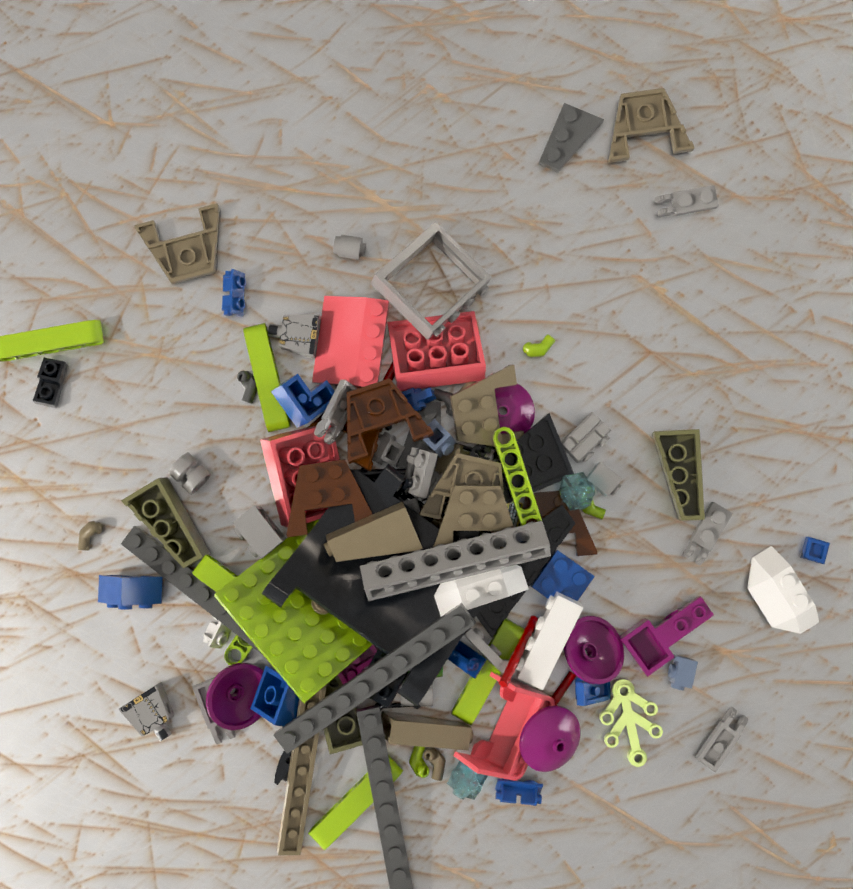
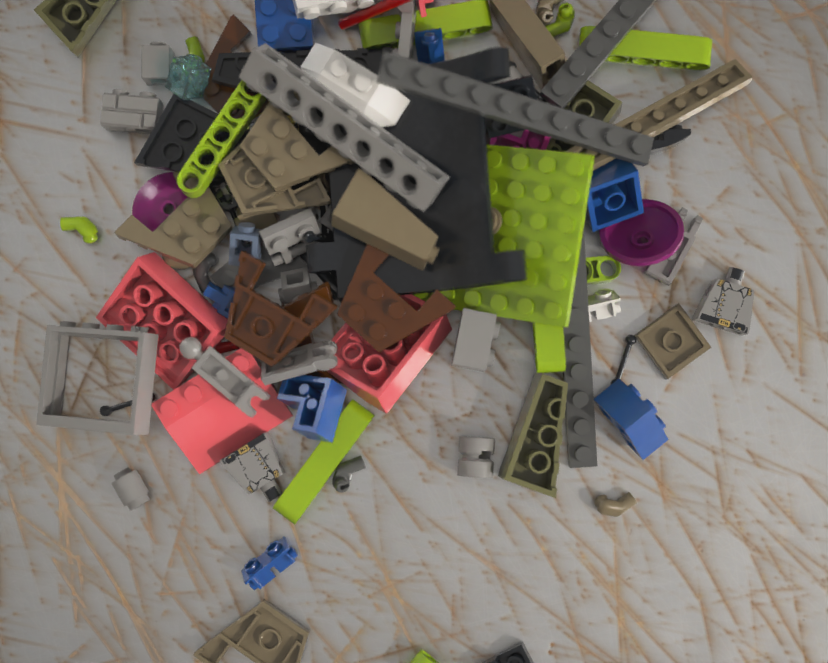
camera: 125 degrees left, 0 degrees up
none -> black hinge [100,393,155,416]
none -> light grey plate [179,337,271,418]
none -> black hinge [611,334,636,384]
none -> dark tan tile [634,303,711,380]

